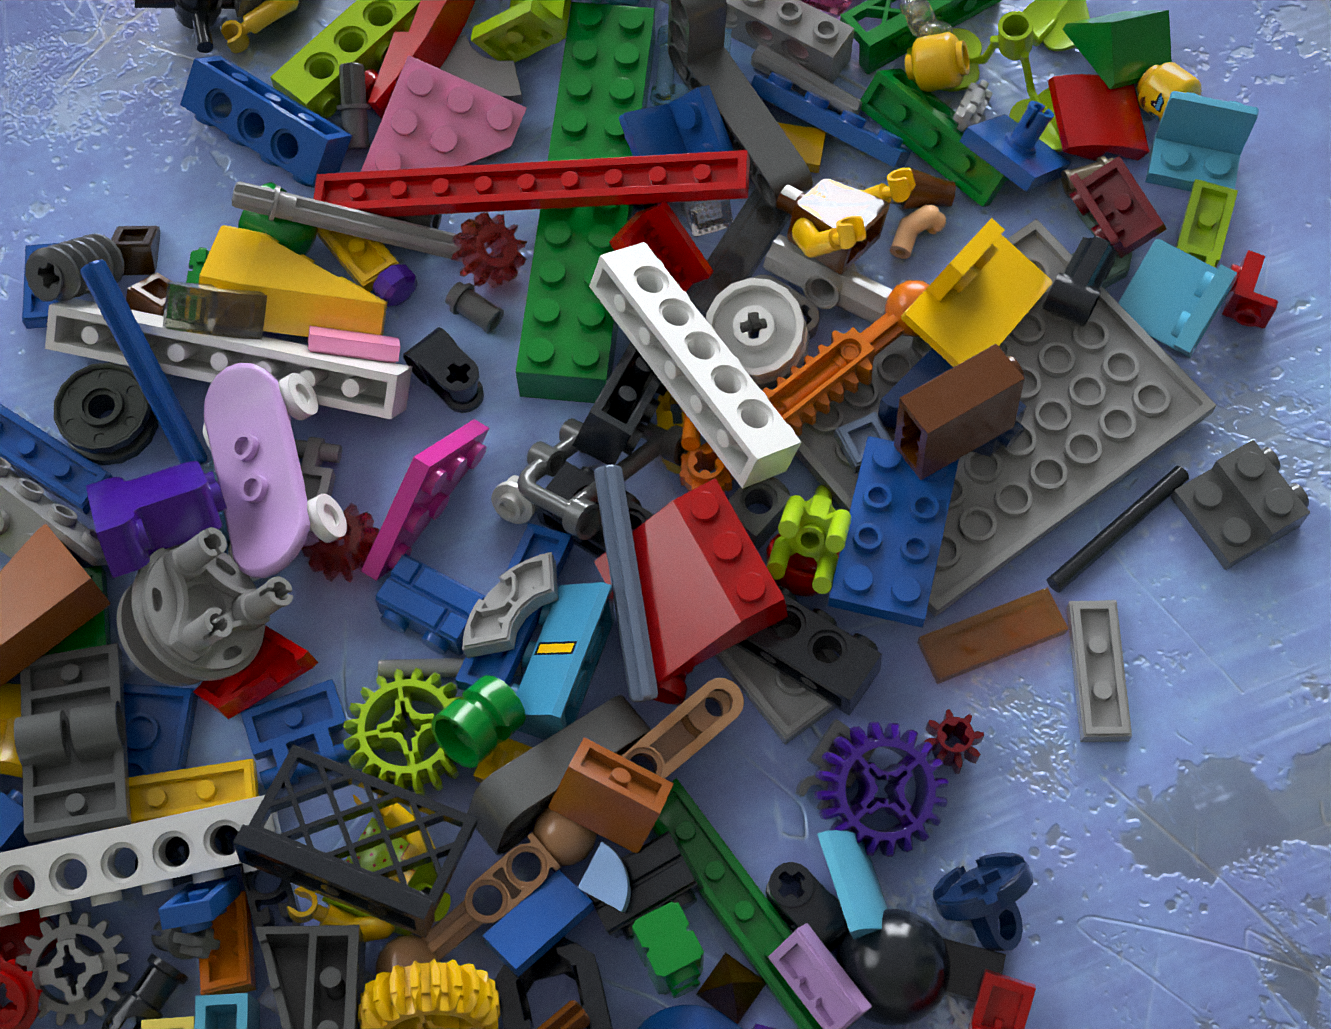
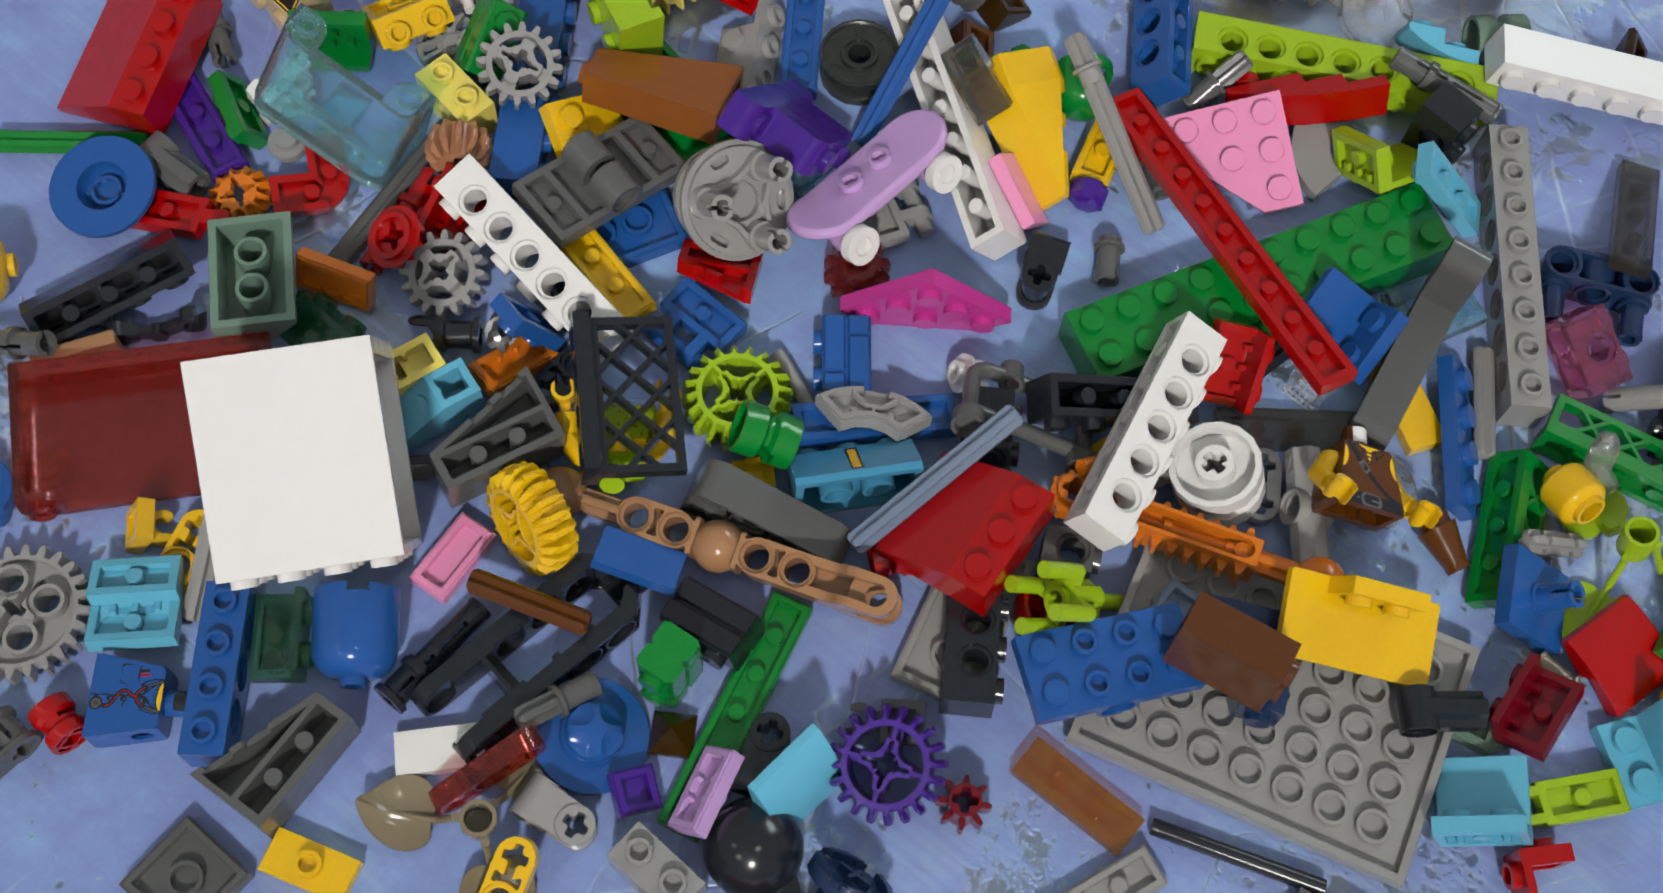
camera: 55 degrees right, 0 degrees up
clear red gear [451,212,527,288] -> none
dark orange panel [549,737,674,853] -> none
light blue tile [578,842,631,913] -> none
light nougat arm [890,205,946,259] -> none

